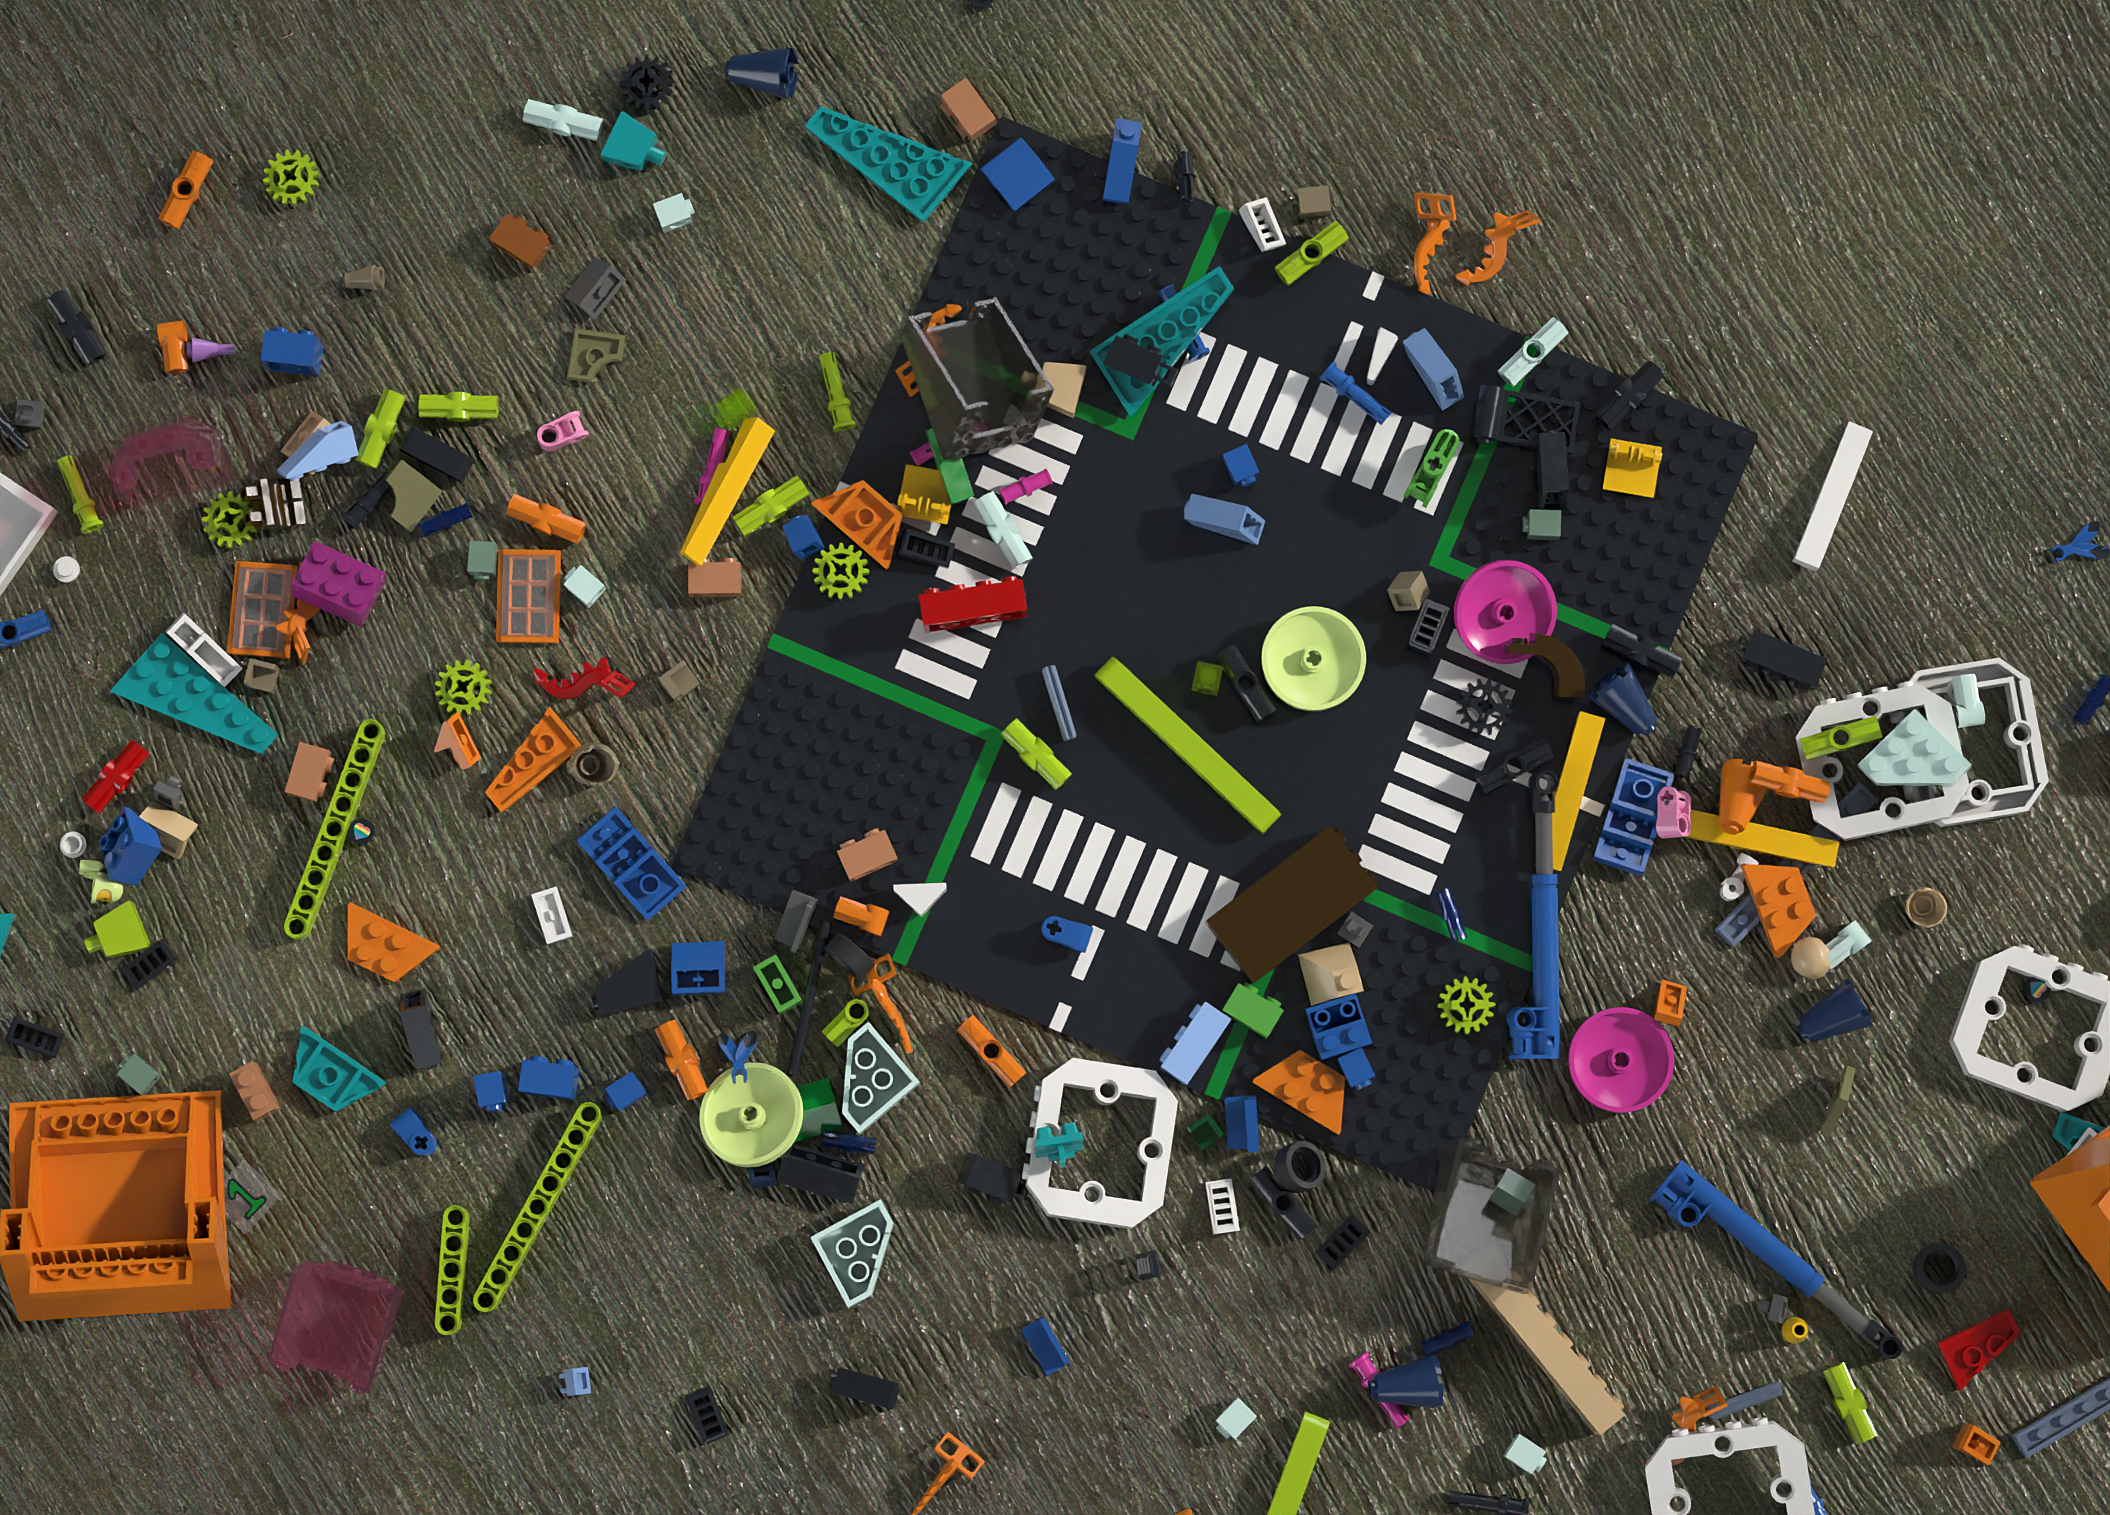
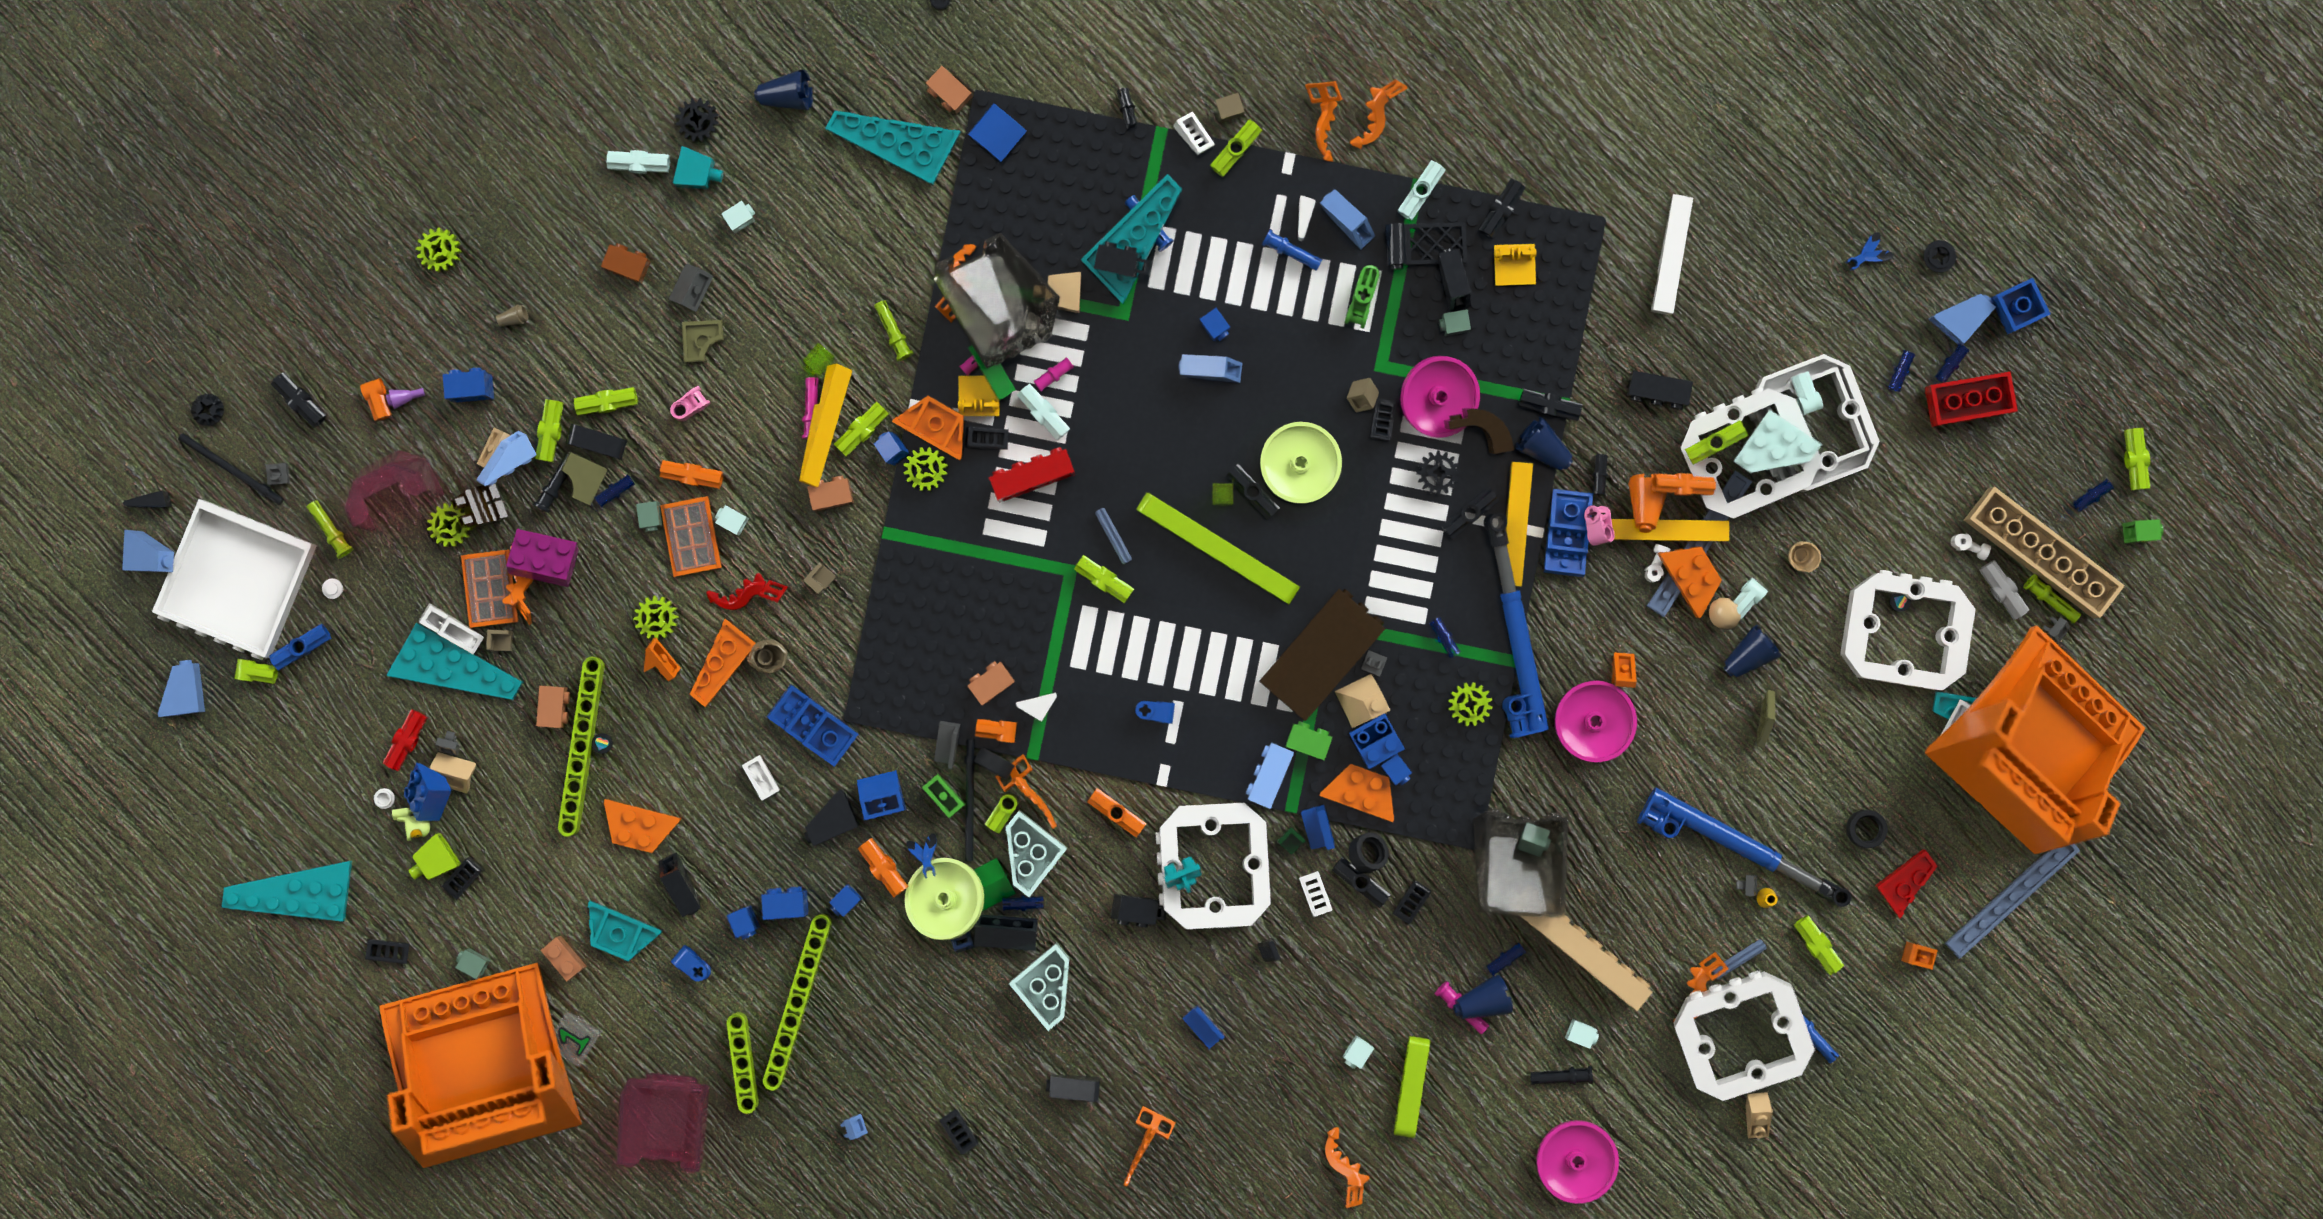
camera: 10 degrees left, 5 degrees up
orange piece [158,151,214,230] -> none
blue slope [1103,118,1142,205] -> none

